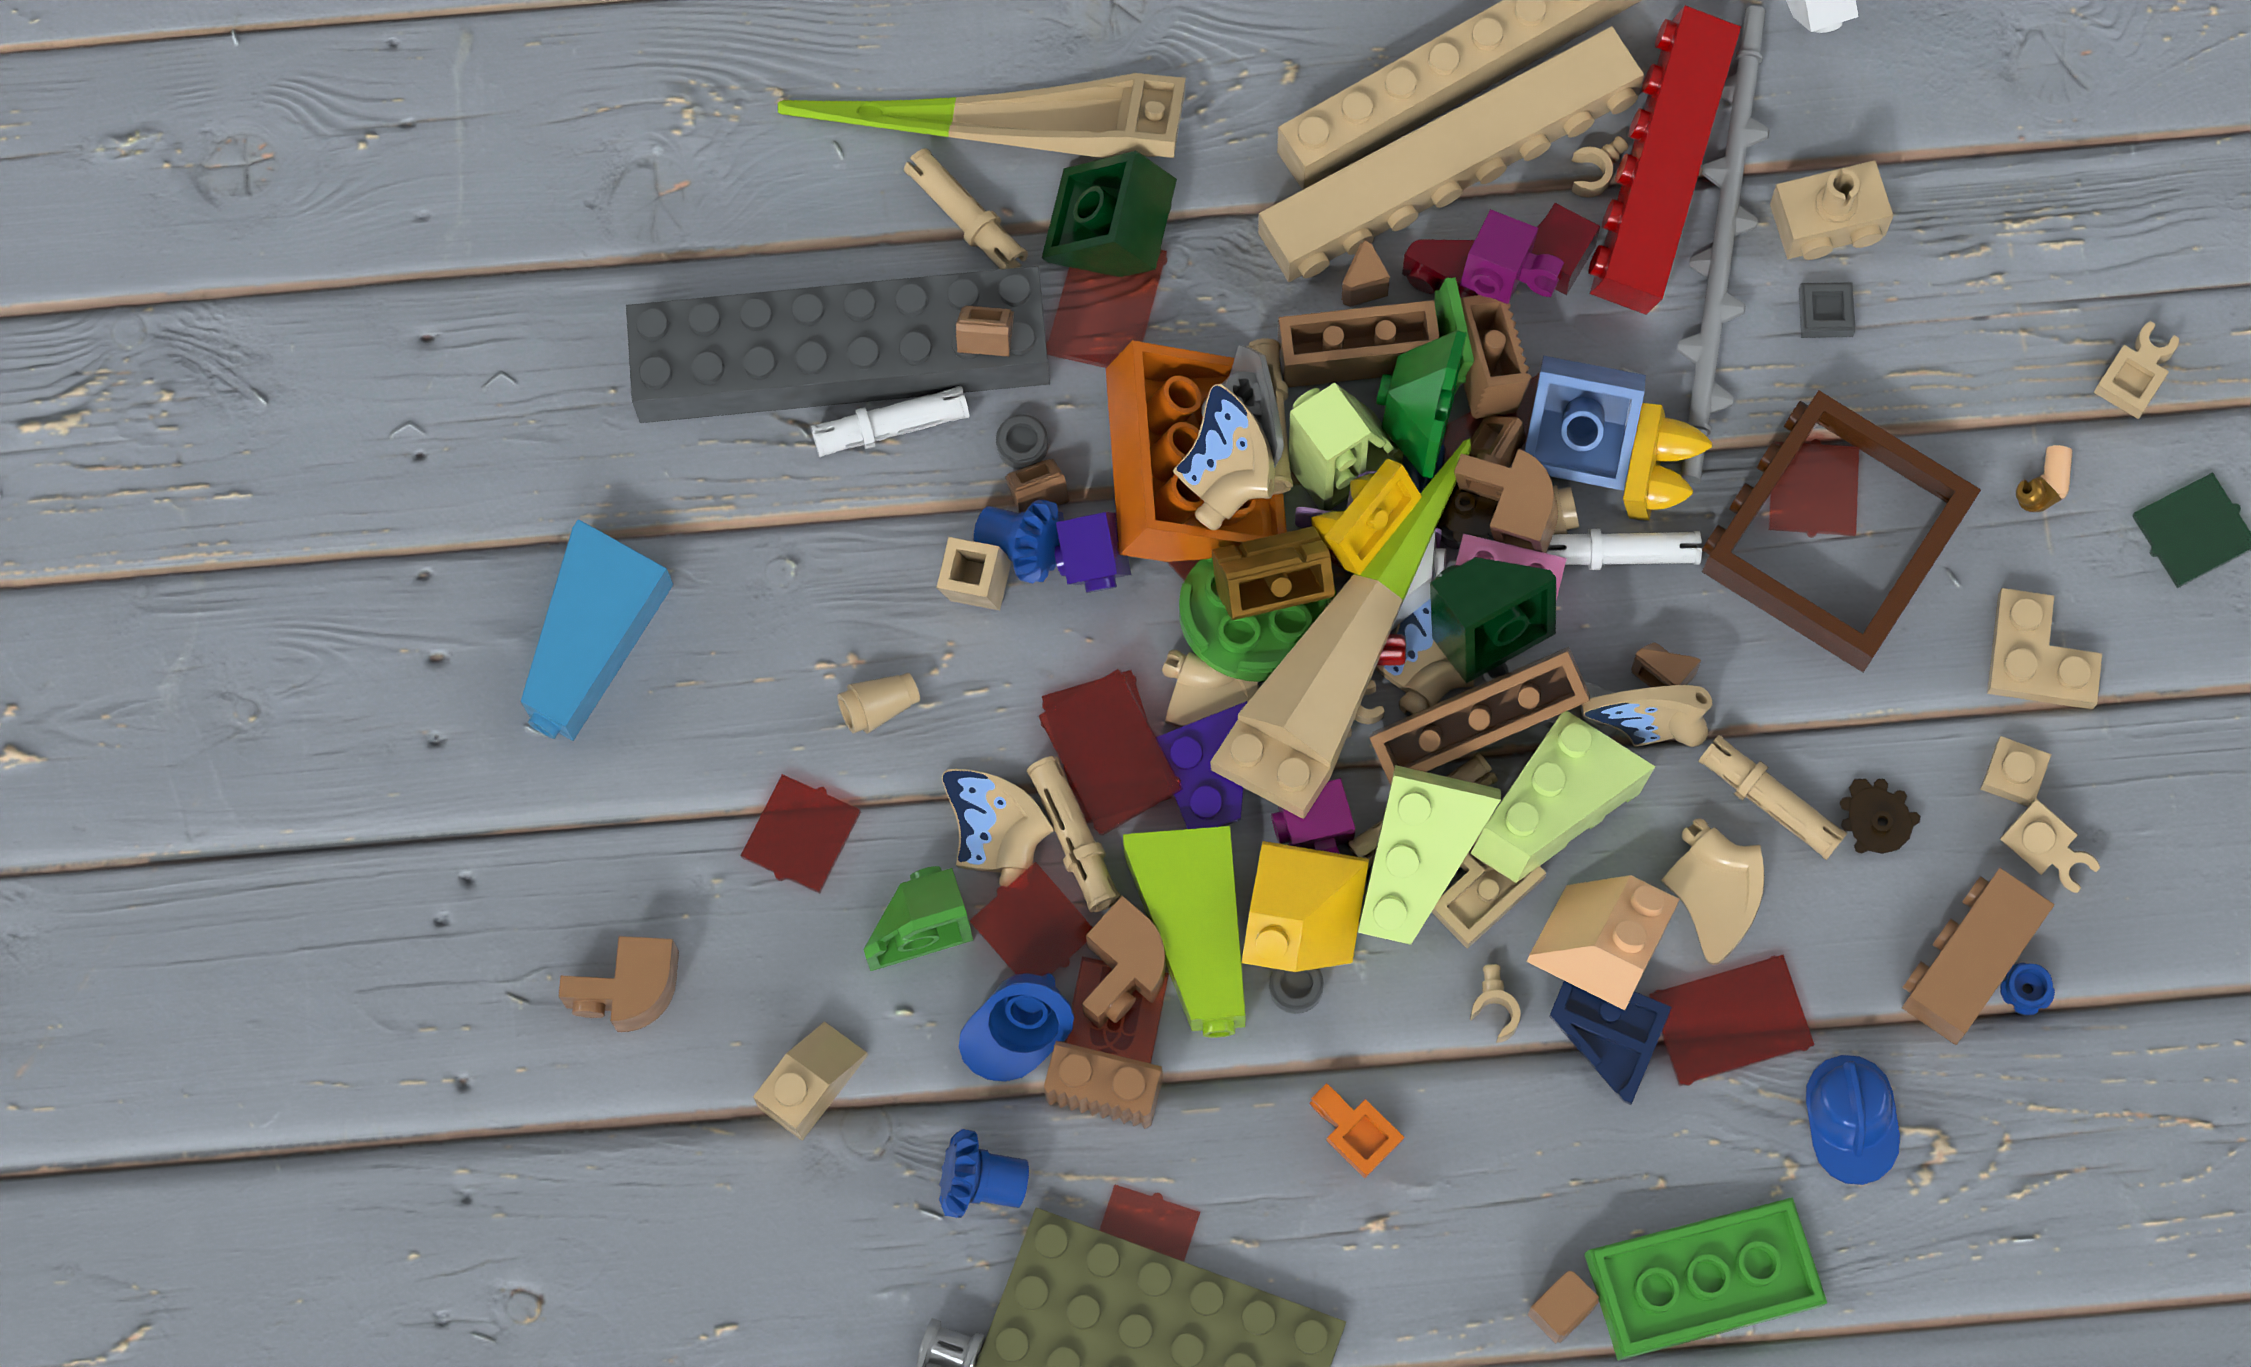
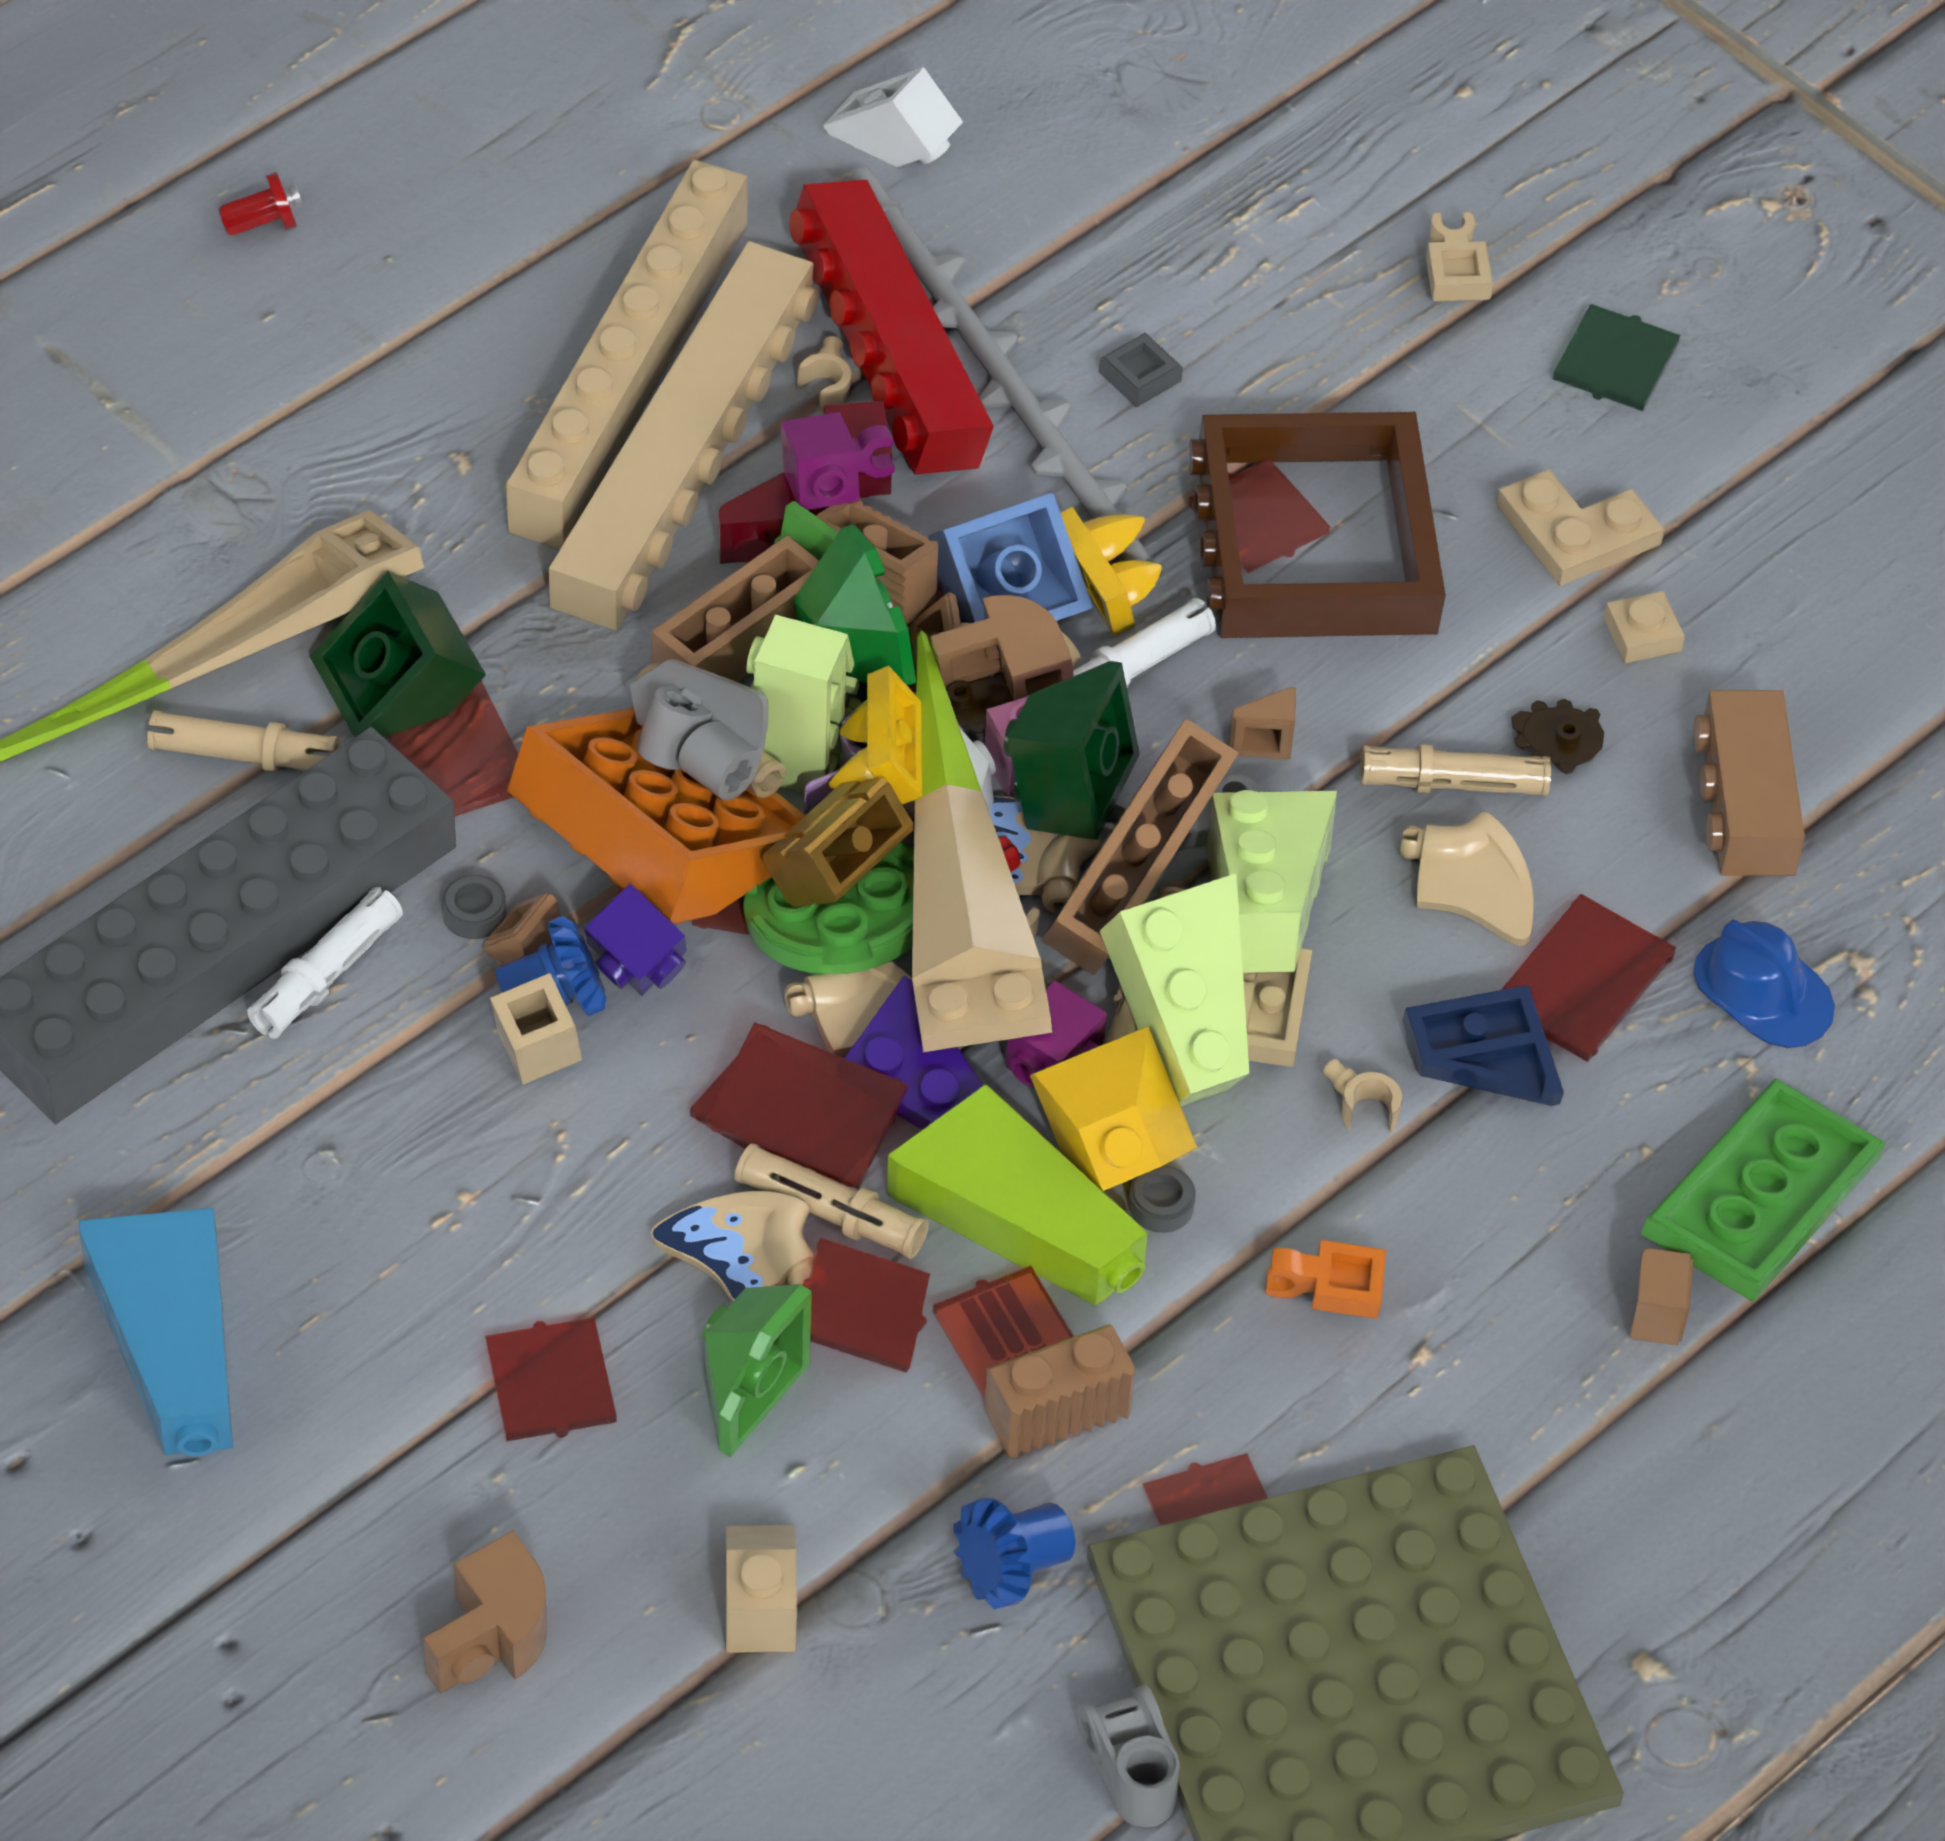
camera: 45 degrees left, 20 degrees down
tan cone [837,673,920,734] -> none
medium nougat slope [956,306,1014,357] -> none
blue piece [959,972,1074,1082] -> none
medium nougat brick [1082,896,1165,1029] -> none
tan arm [1173,384,1275,530] -> none
medium nougat slope [1341,240,1390,307] -> none
light nougat slope [1526,875,1680,1010] -> none
tan arm [1582,685,1712,747] -> none
tan brick [1770,160,1894,260] -> none
tan plate [2000,798,2100,893] -> none
blue plate [2000,963,2055,1015] -> none
arm [2015,445,2073,512] -> none

